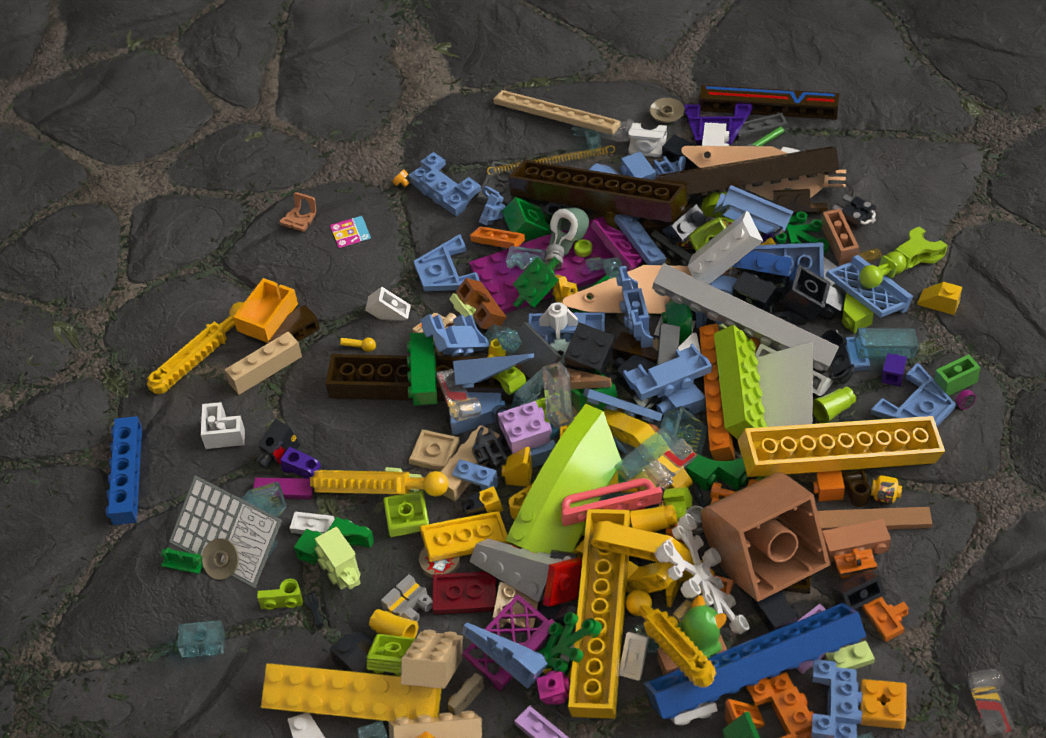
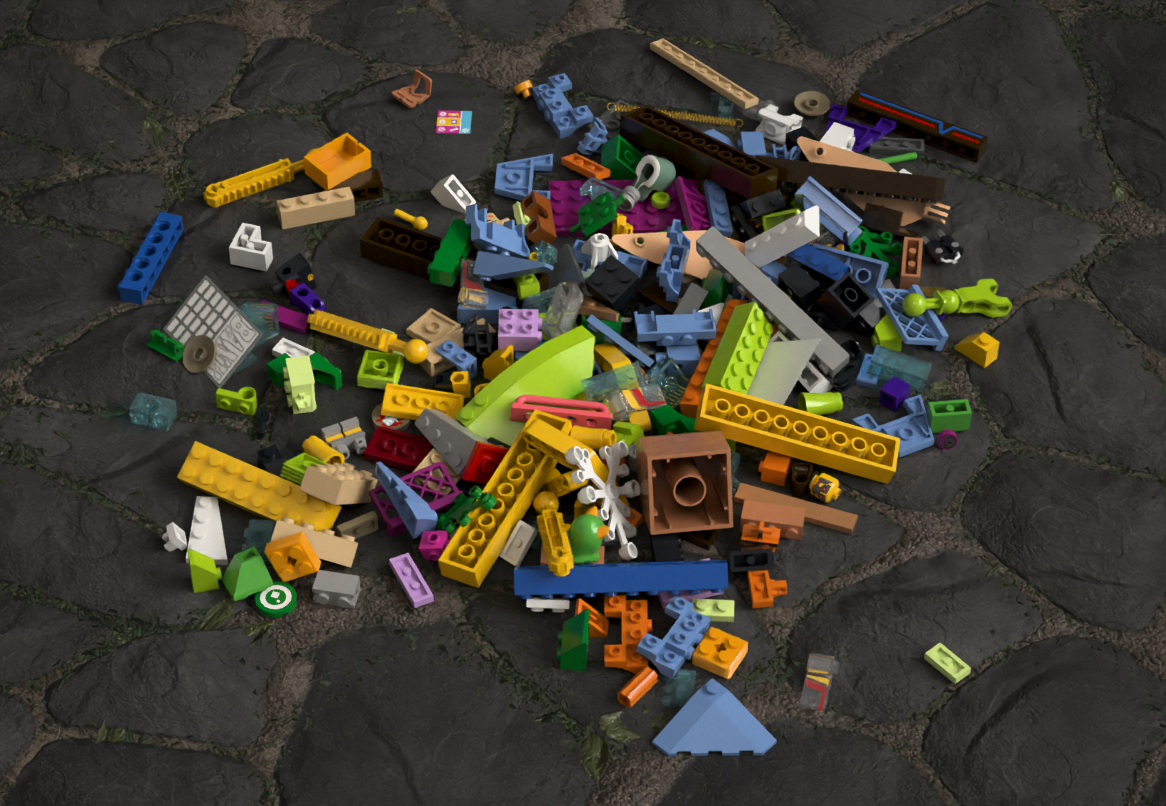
camera: 15 degrees right, 5 degrees down
clear light blue piece [585,257,622,278] -> none

